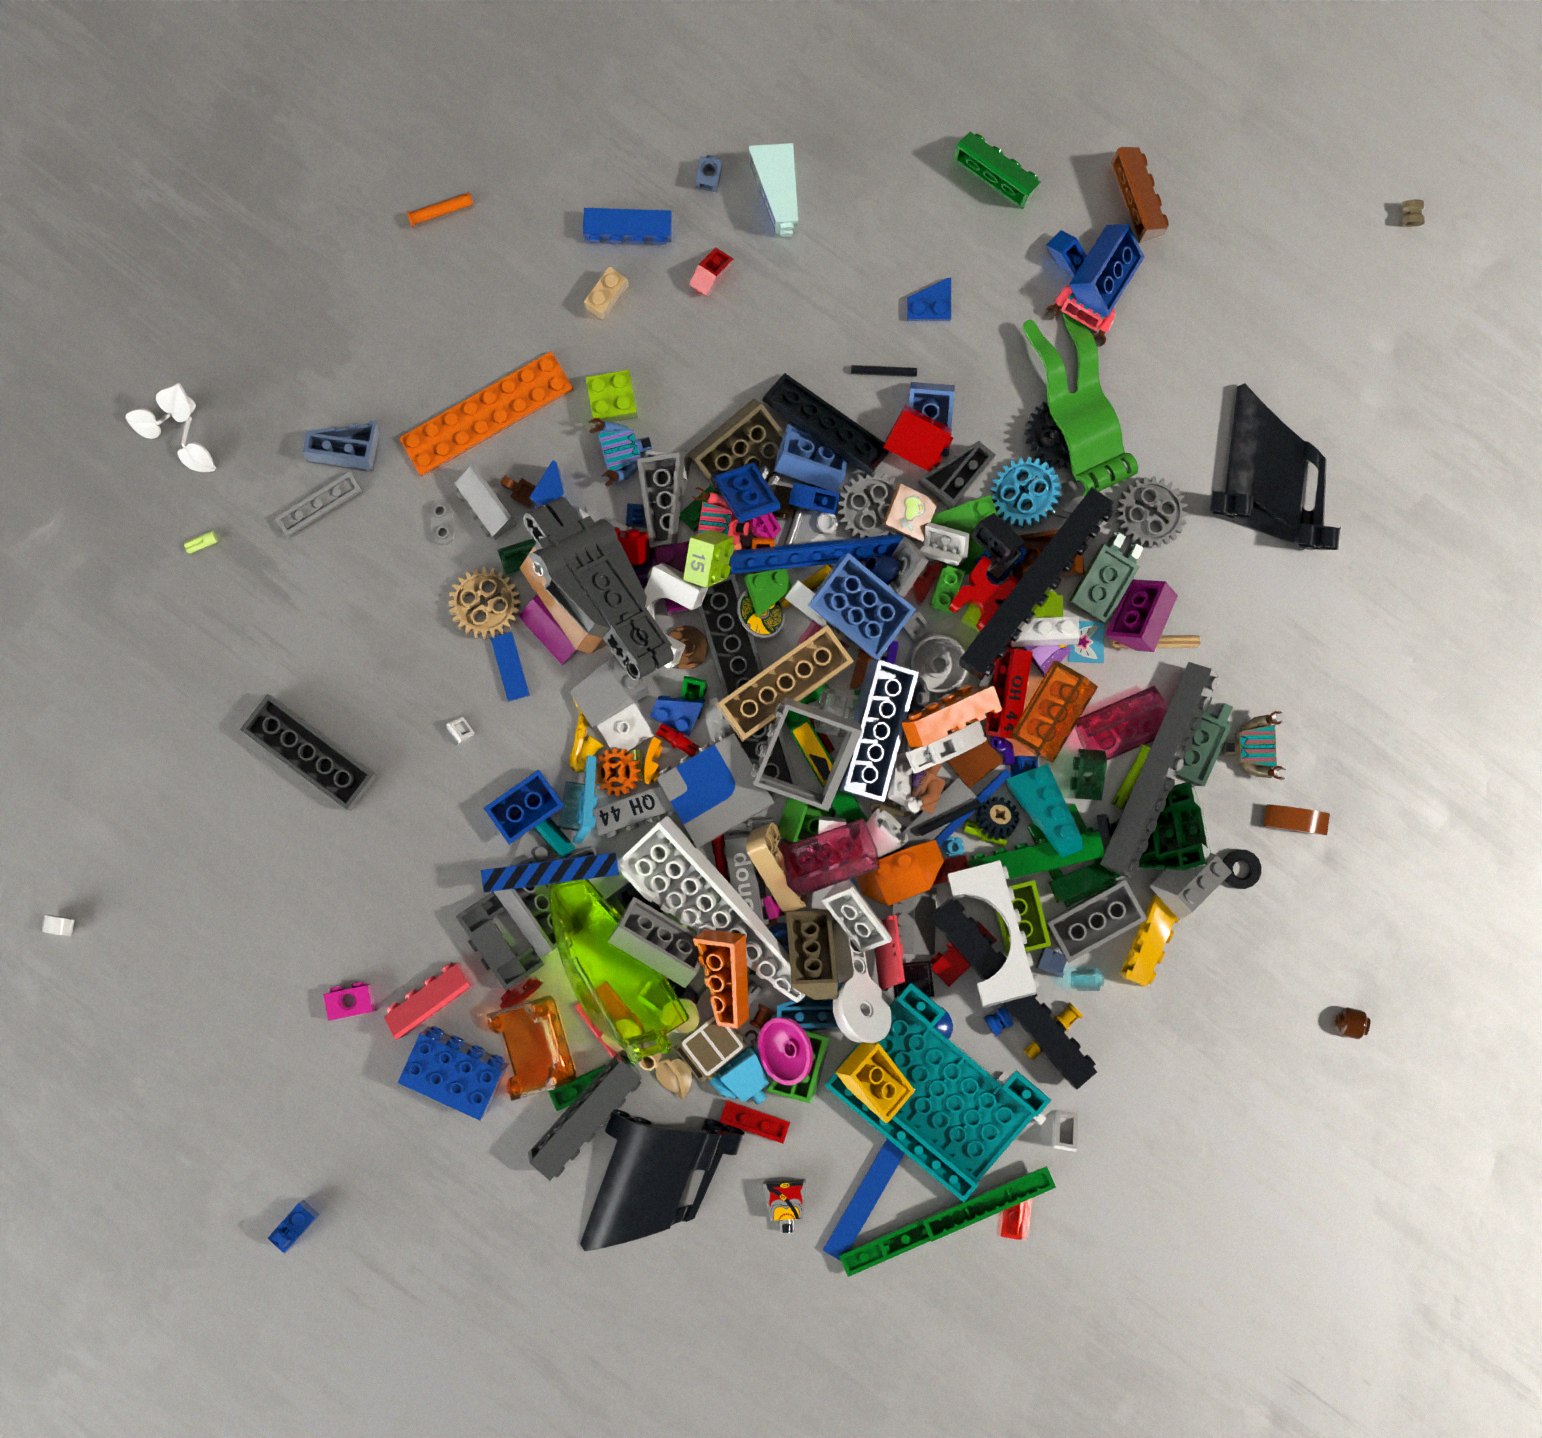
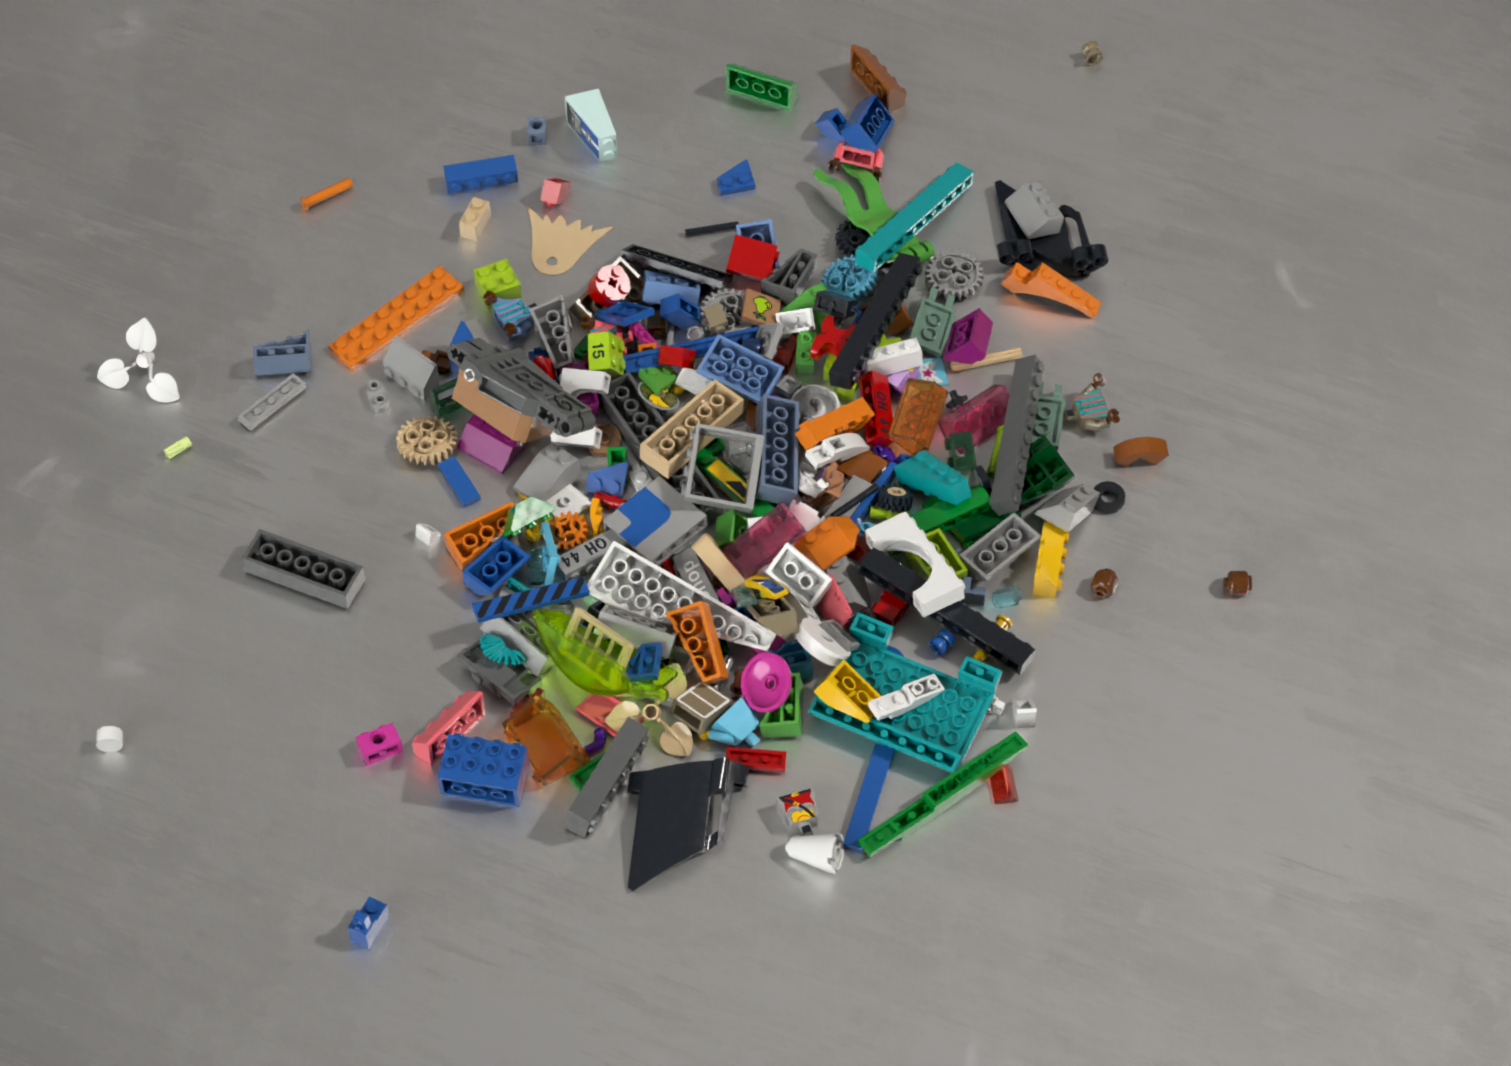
camera: 10 degrees left, 30 degrees down
none -> orange wedge [444,501,514,574]
none -> teal hair [480,632,527,665]
none -> slope [503,497,557,537]
none -> tan piece [528,207,614,275]
none -> tan piece [558,606,635,689]
none -> dark purple arm [584,727,607,755]
none -> brick [588,265,631,307]
none -> blue wing [621,643,663,683]
none -> red slope [657,345,696,369]
none -> dark tan brick [703,303,729,335]
none -> clear light blue tile [731,586,757,607]
none -> yellow slope [745,574,788,600]
none -> white cone [786,833,844,874]
none -> light grey tile [820,619,860,652]
none -> teal brick [855,162,974,273]
none -> white slope [868,674,945,721]
none -> black plant [945,390,968,409]
none -> orange arch [1000,262,1102,319]
none -> light grey slope [1004,181,1064,239]
none -> reddish brown head [1090,568,1119,598]

